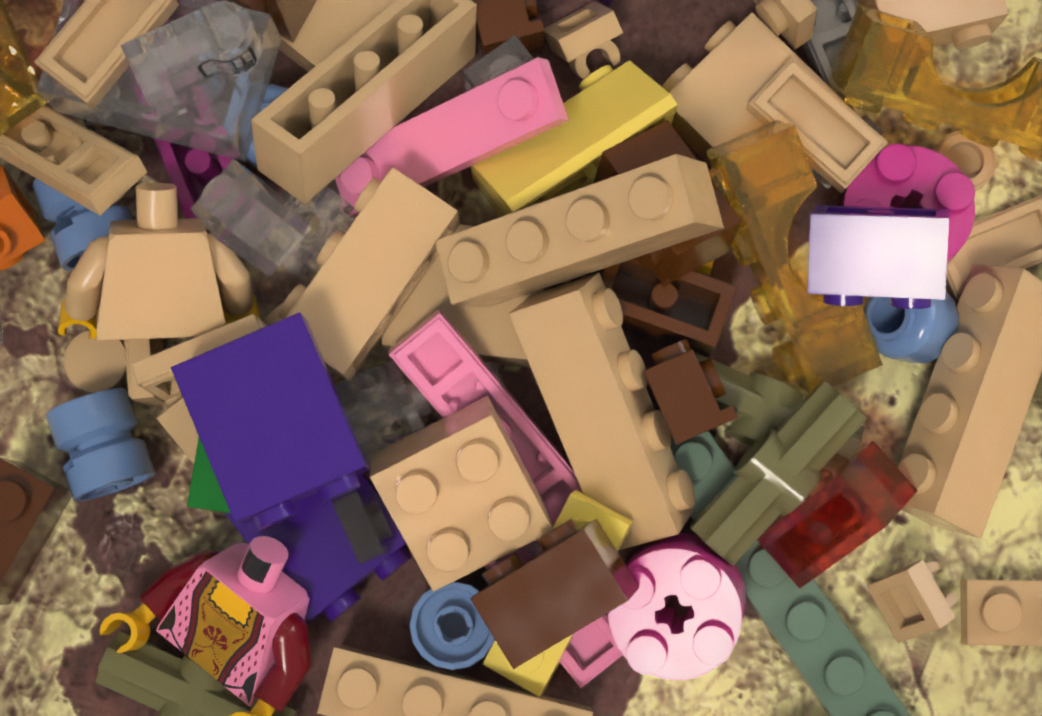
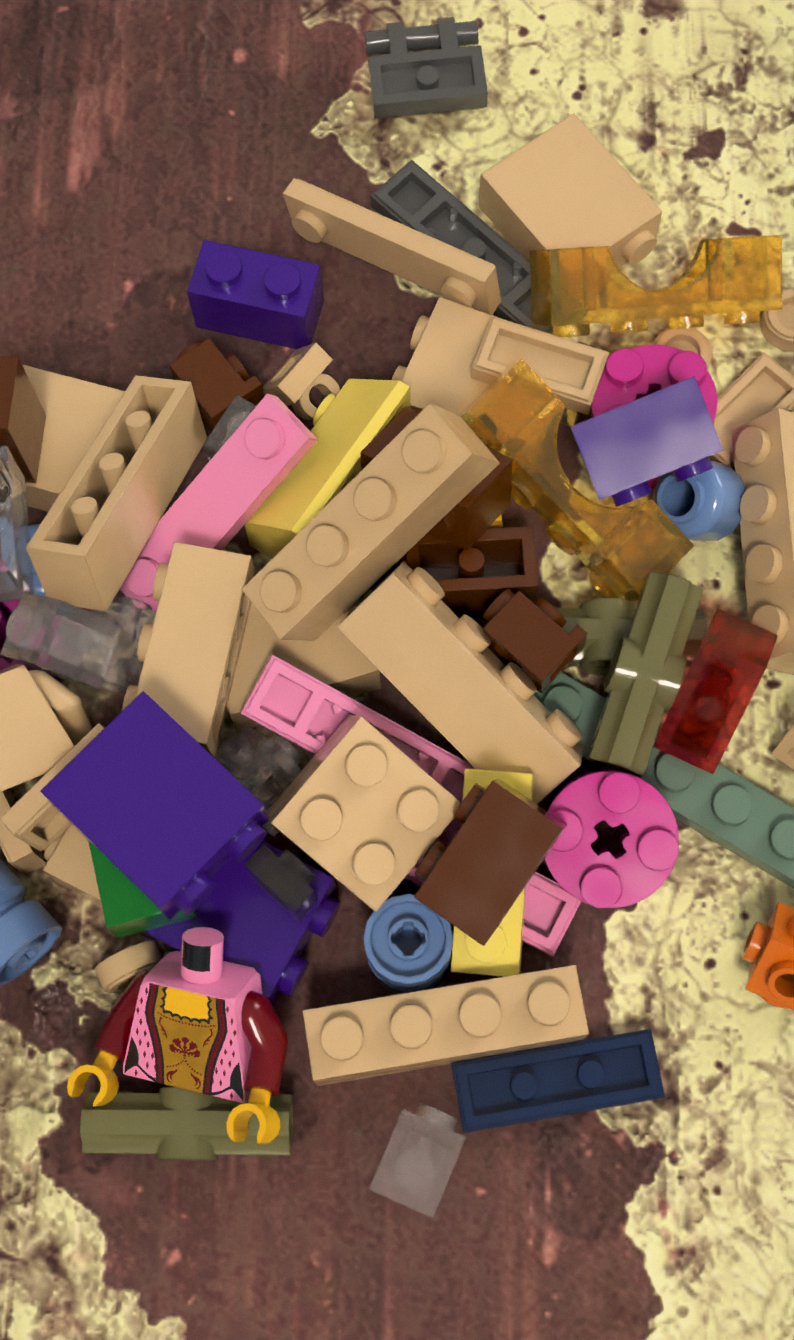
camera: 20 degrees left, 10 degrees down
none -> tan tile [95,940,163,994]

